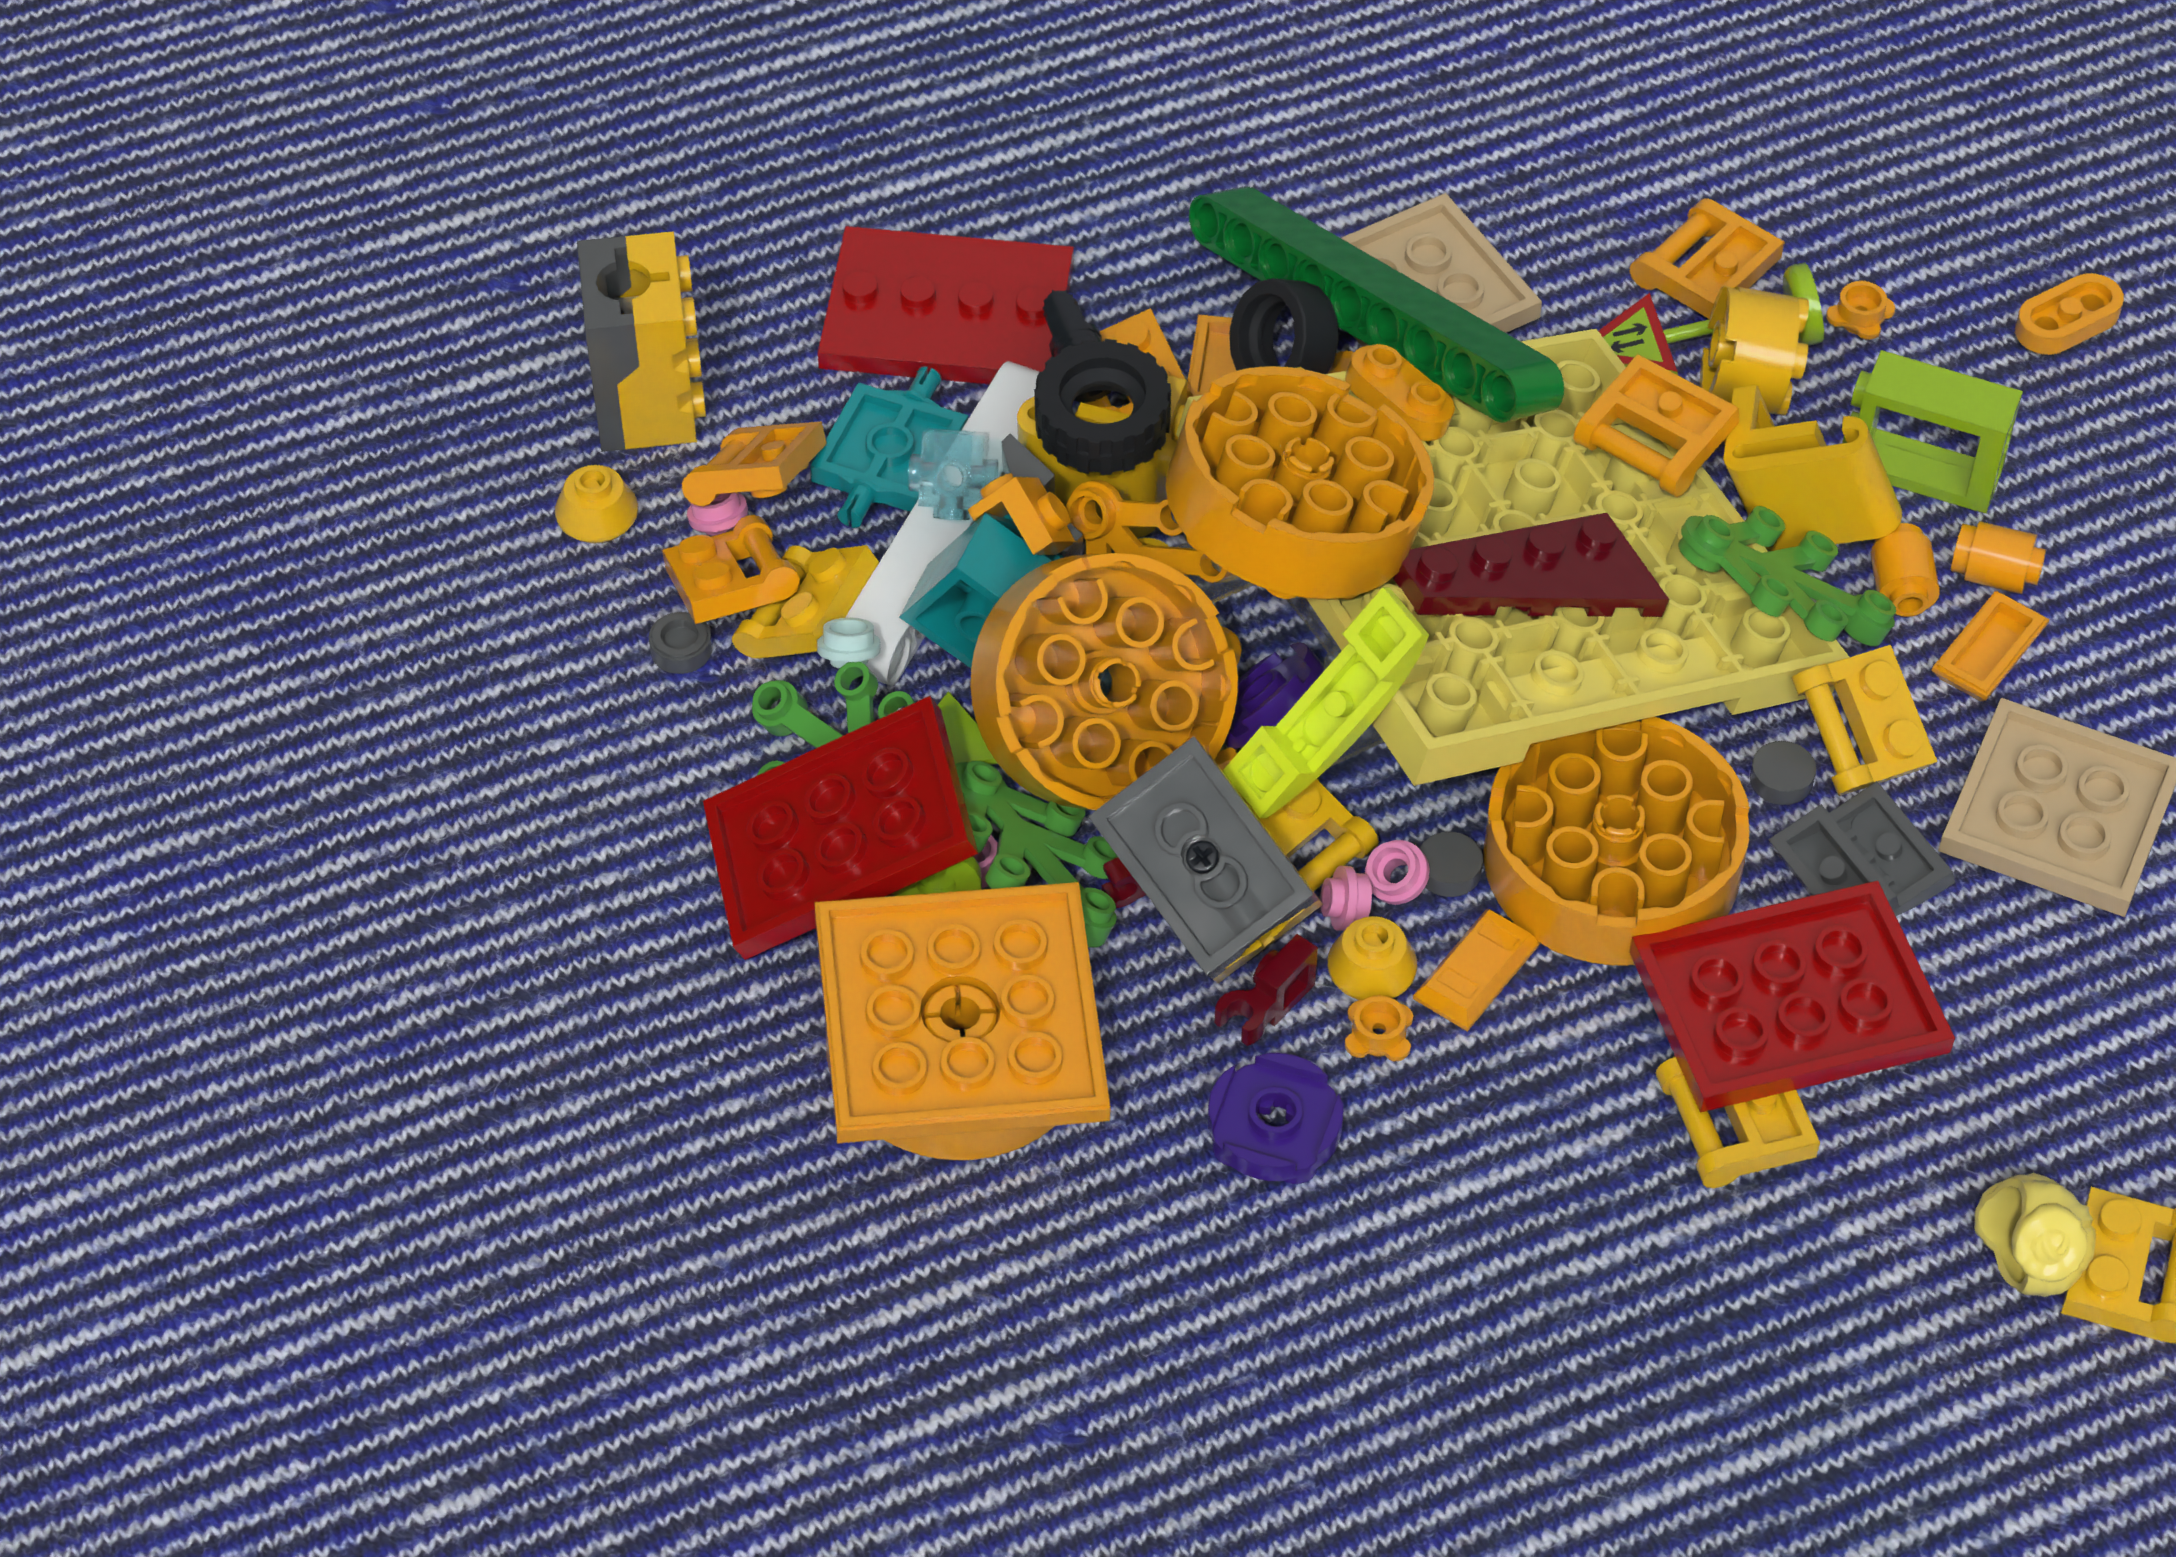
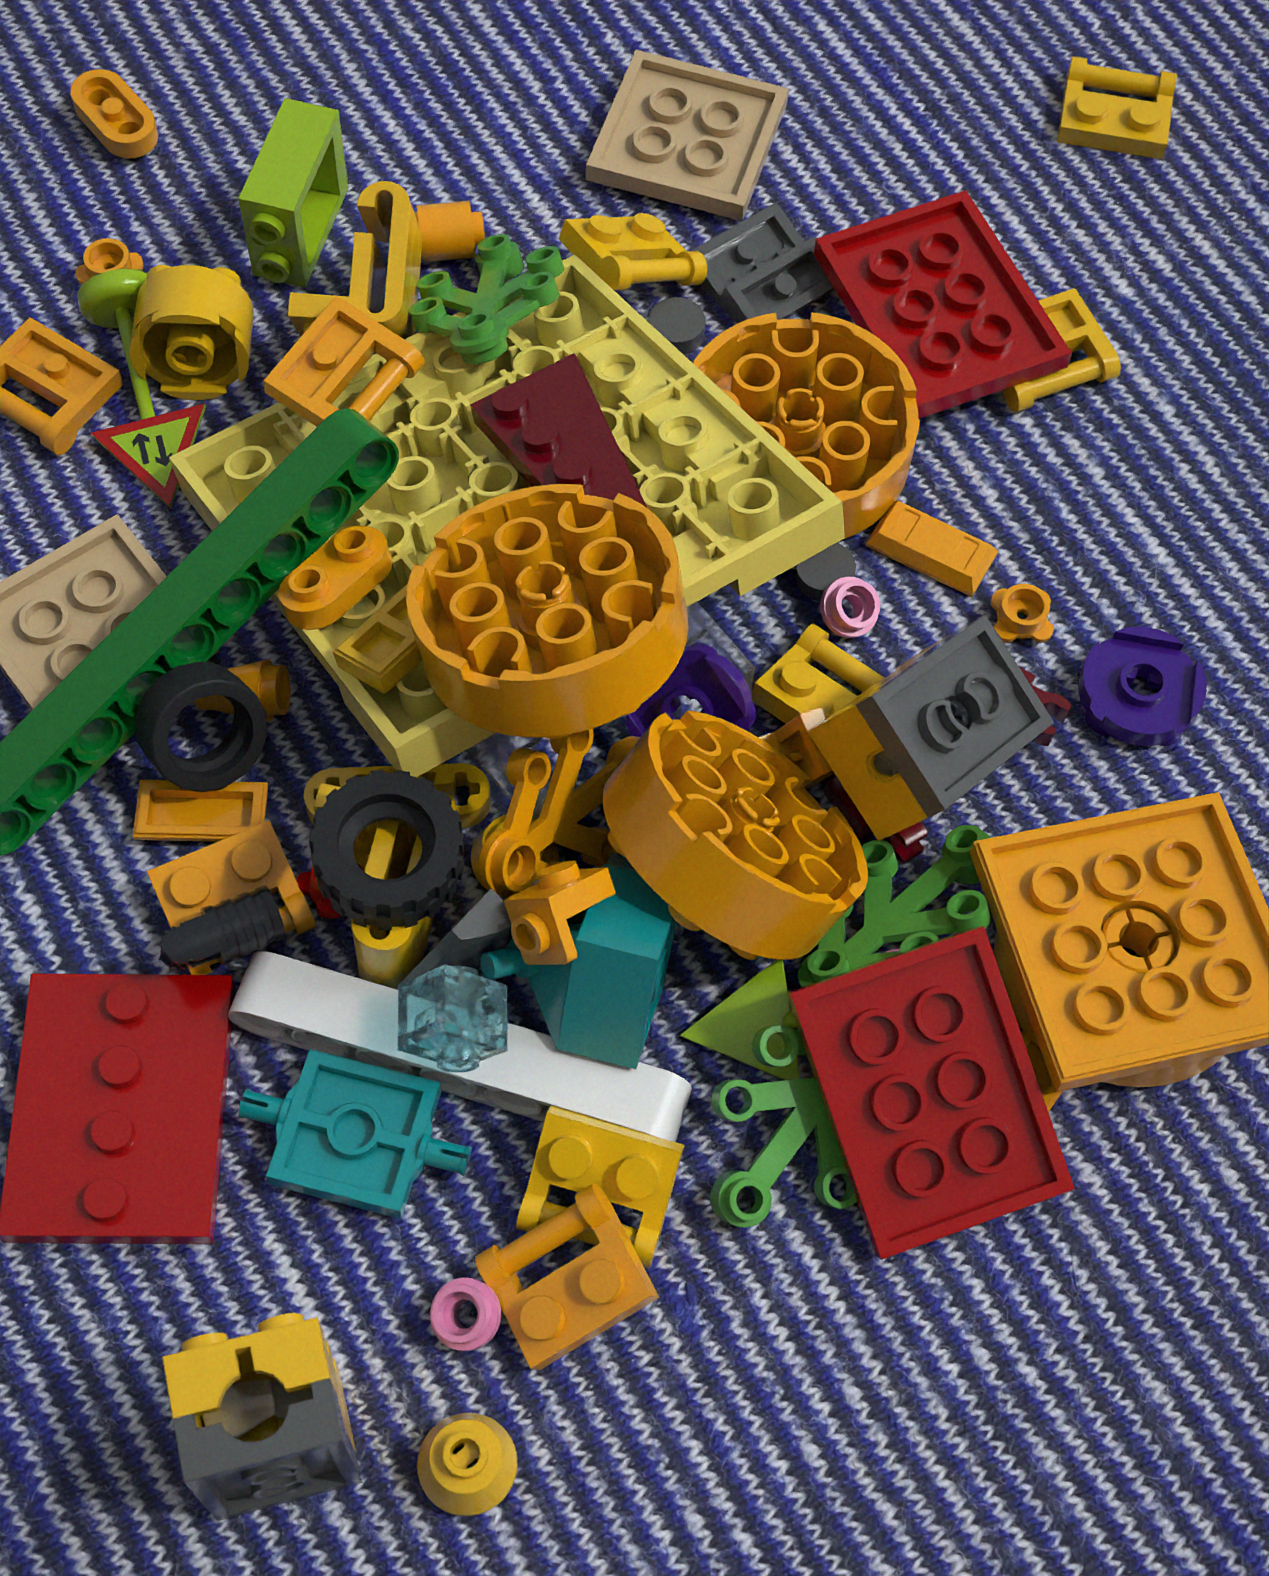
camera: 100 degrees left, 10 degrees up
dark grey tile [649,612,712,674] -> none
light orange plate [682,421,827,506] -> none
light aqua plate [817,618,880,668] -> none
neon yellow slope [1222,587,1429,818] -> none
bright pink plate [1320,866,1372,931] -> none
yellow cone [1327,916,1417,1000] -> none
light orange tile [1932,590,2050,702] -> none
light orange brick [1951,521,2046,594] -> none
light yellow hair [1974,1173,2096,1297] -> none

